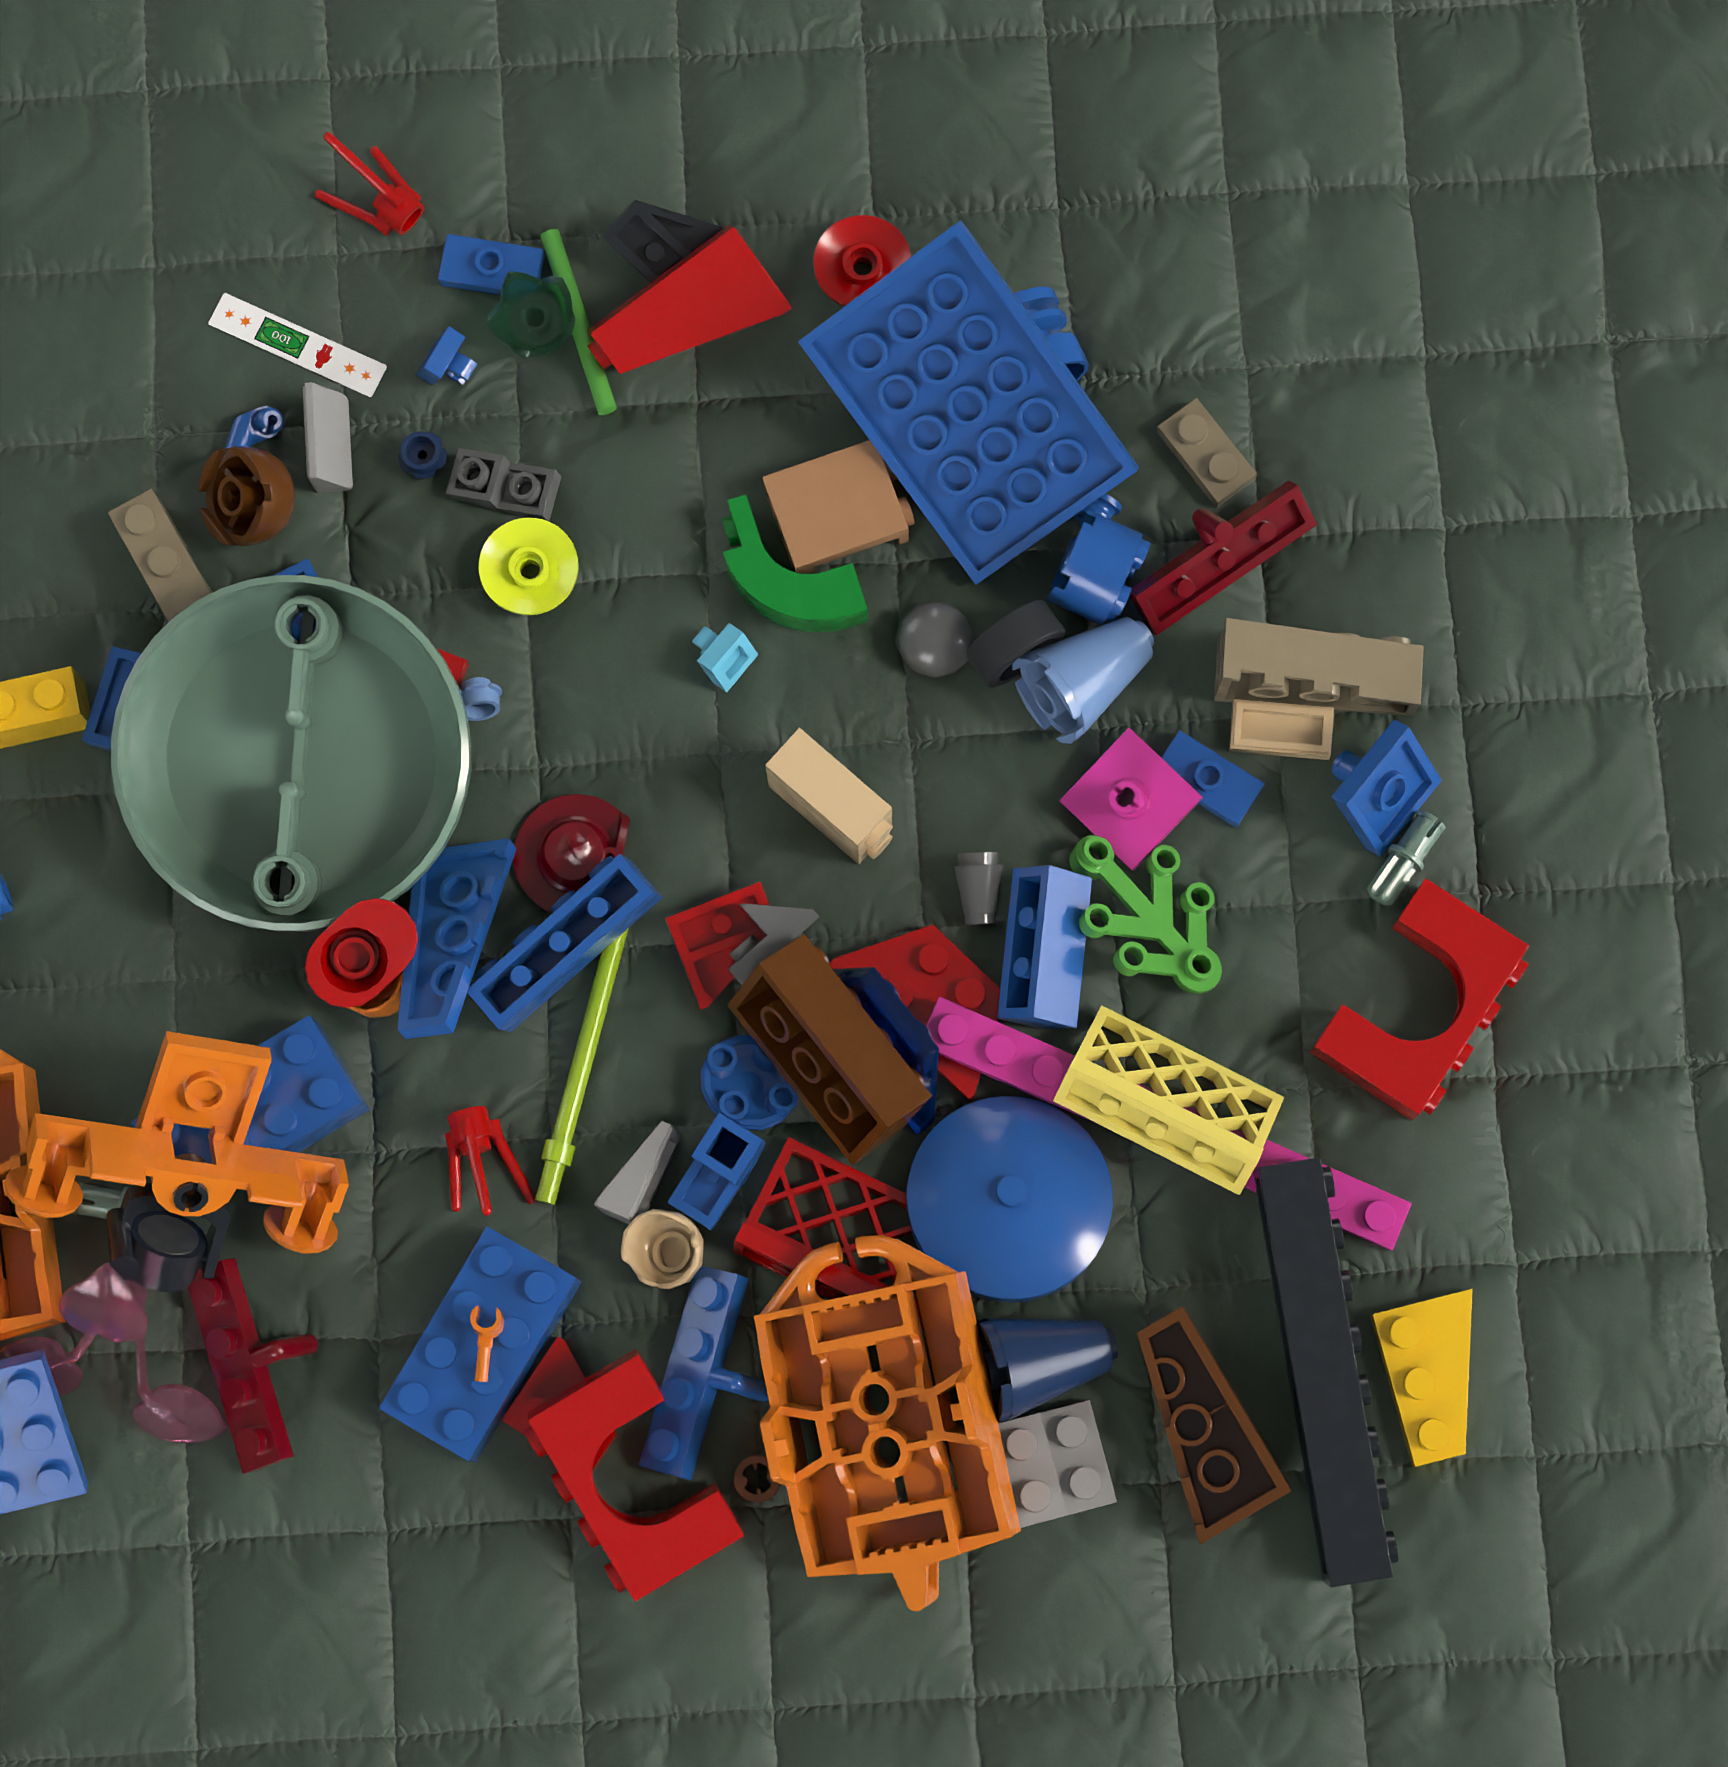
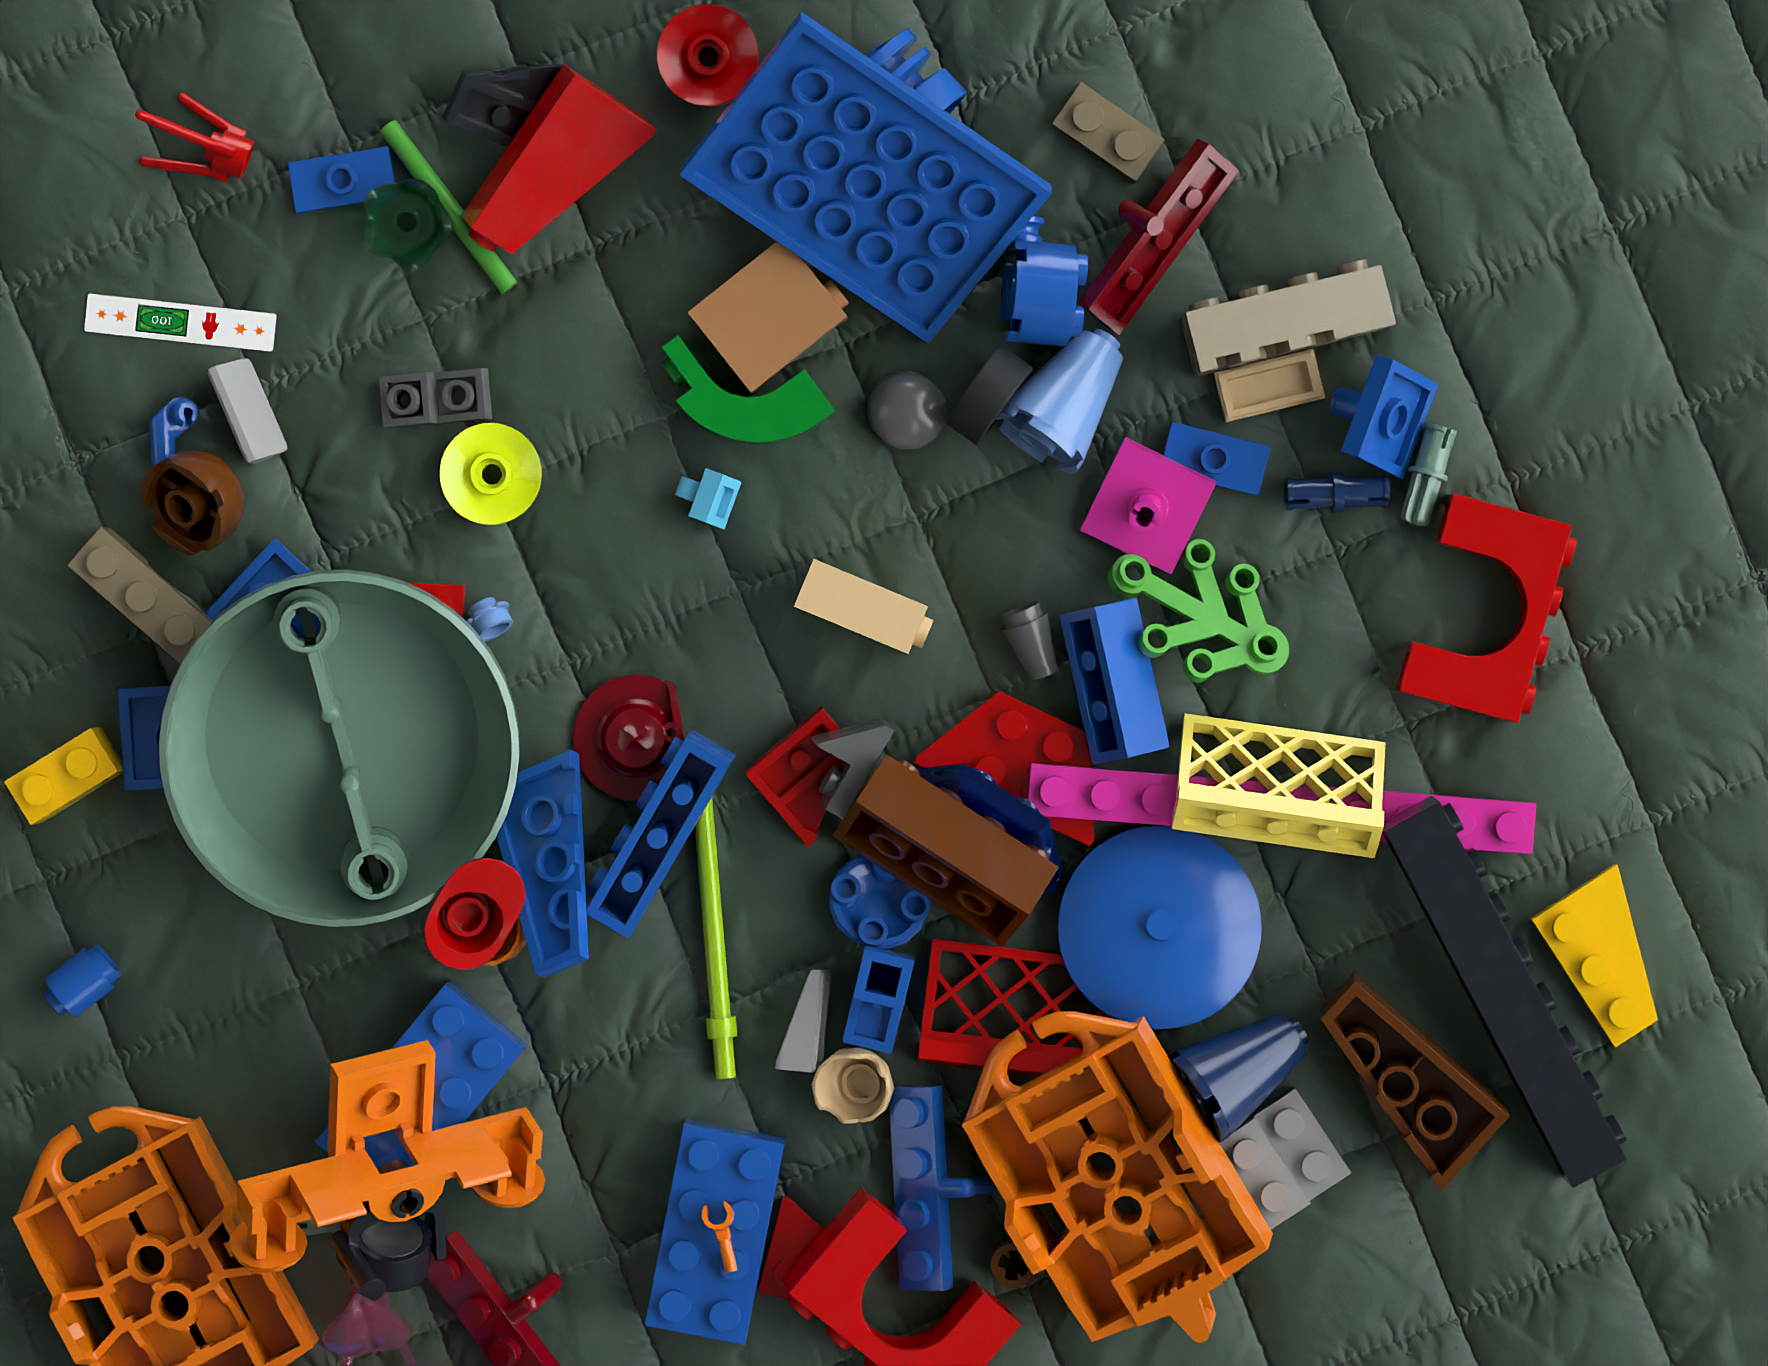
camera: 20 degrees left, 10 degrees up
dark blue plate [398,431,447,479] -> none
blue tile [415,326,477,385] -> none
red plant [444,1106,535,1216] -> none
none -> dark blue pin [1284,472,1390,513]

